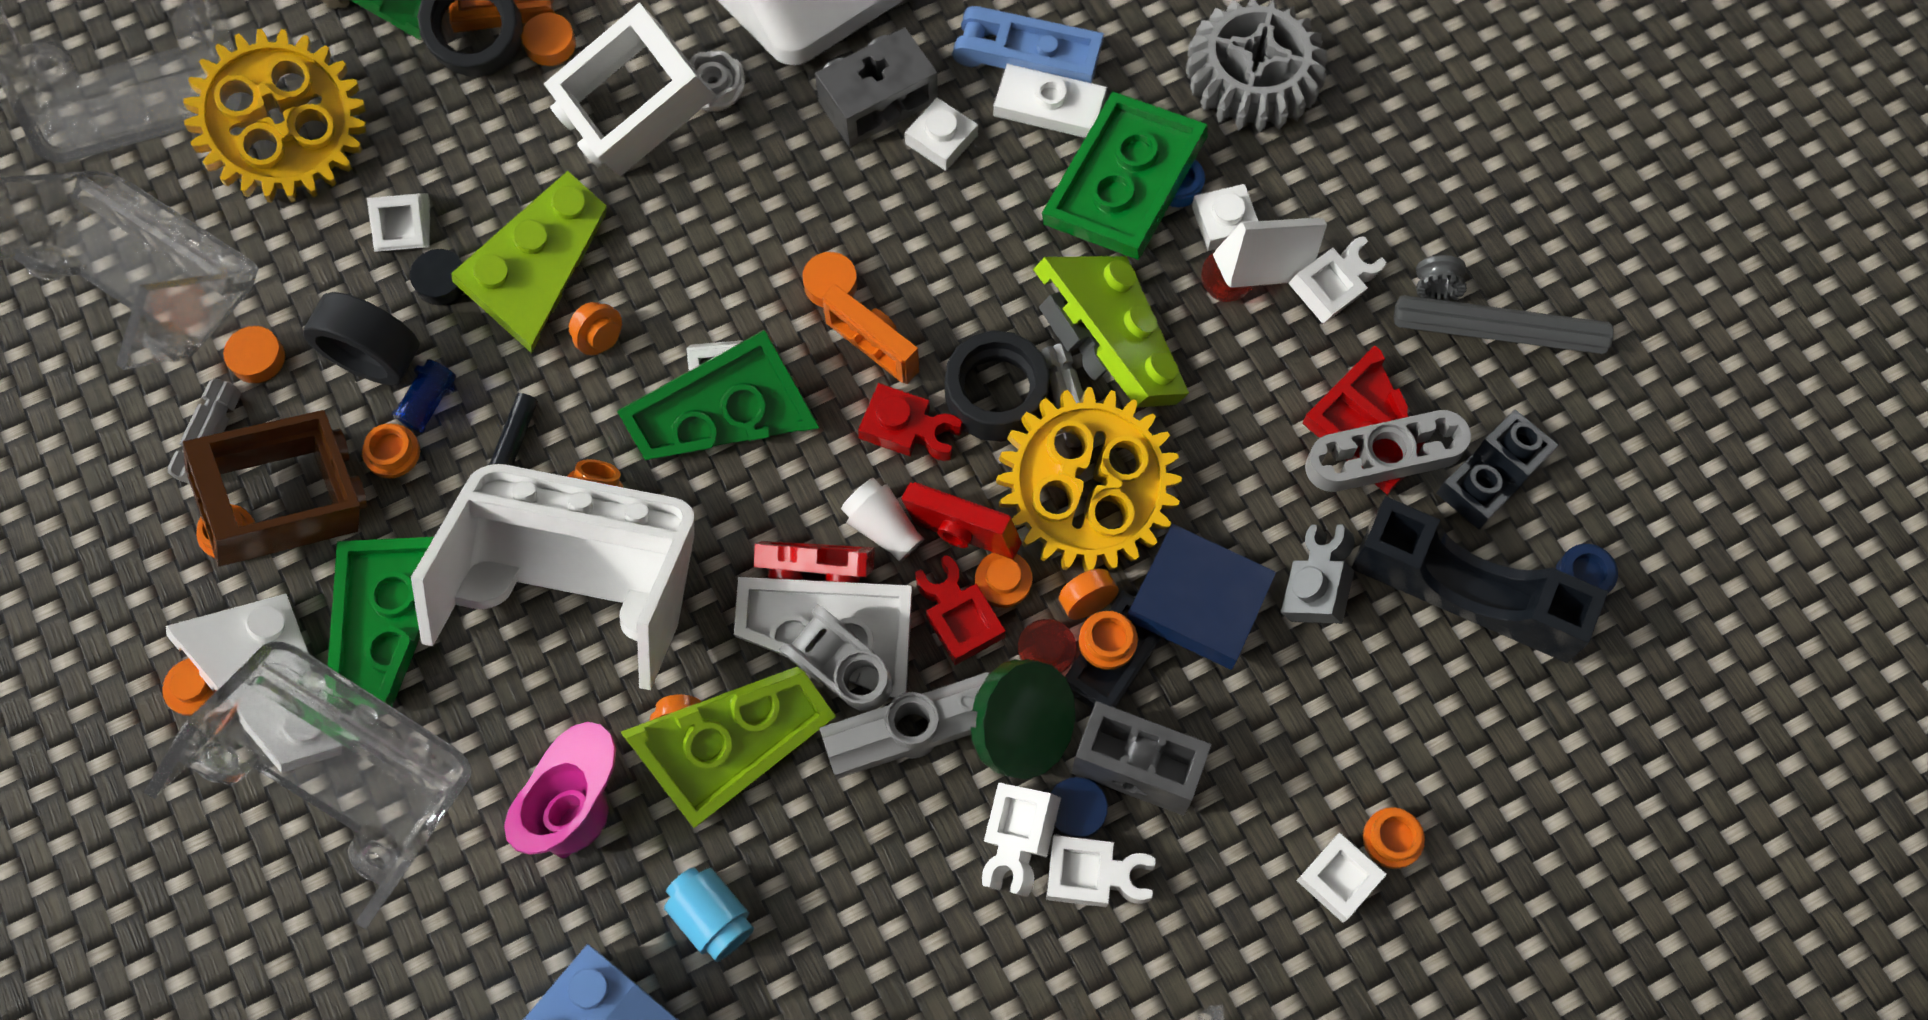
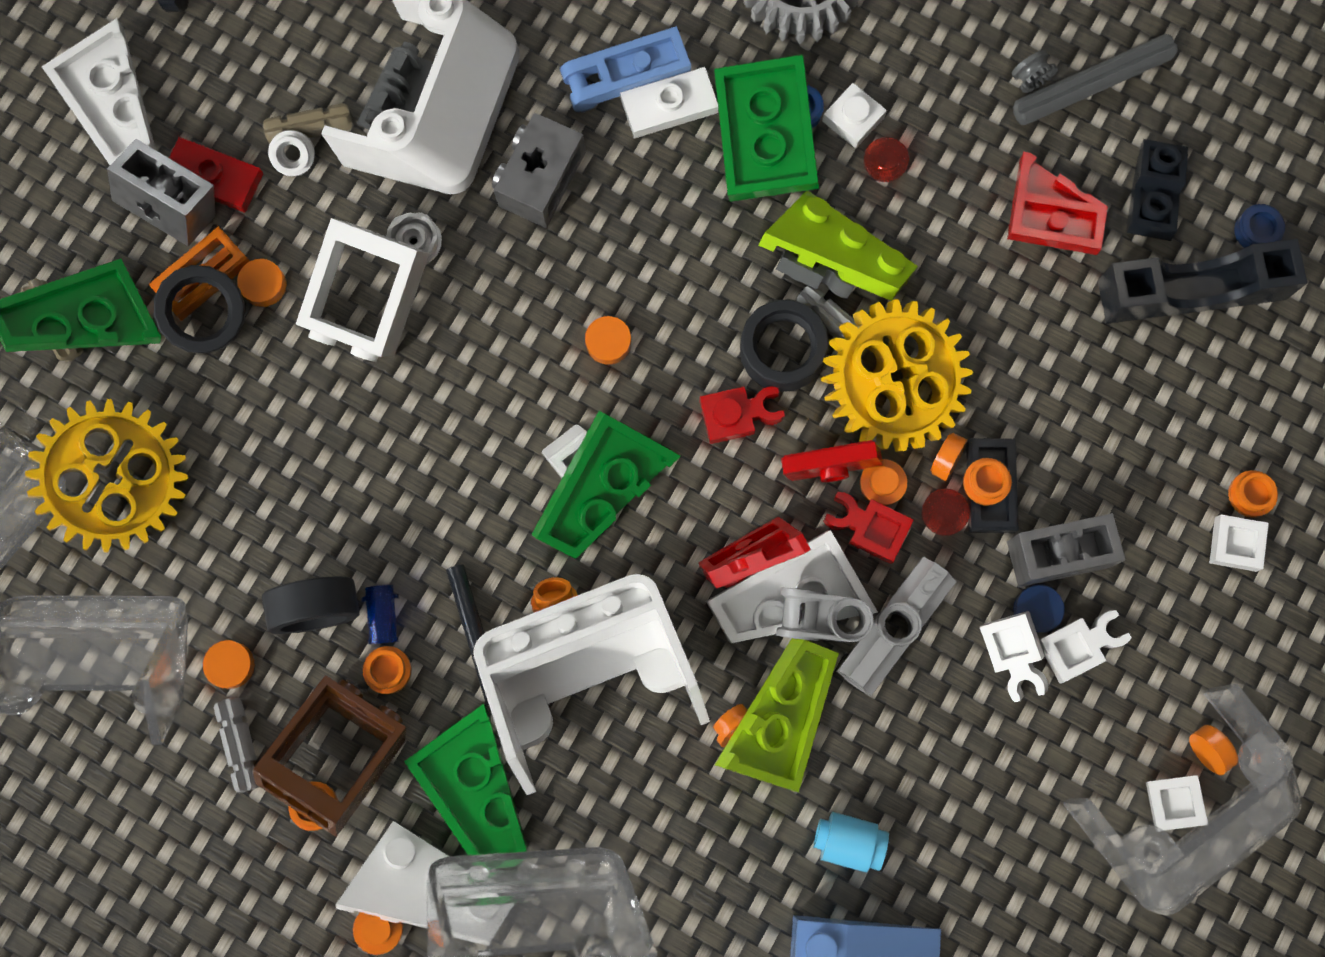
camera: 30 degrees left, 10 degrees up
white slope [367,193,430,252] -> none
black tile [410,249,464,305] -> none
lime wing [451,171,607,354] -> none
dark pink piece [504,722,616,859] -> none
orange plate [569,302,622,355] -> none
orange plate [822,284,919,384] -> none
white cone [841,478,924,562] -> none
white plate [905,98,978,171] -> none
dark green tile [971,659,1076,780] -> none
dark blue tile [1127,524,1276,670] -> none
white slope [1213,218,1327,288] -> none
plate [1281,524,1355,624] -> none
white plate [1288,236,1386,324] -> none
light grey beam [1305,410,1471,492] -> none

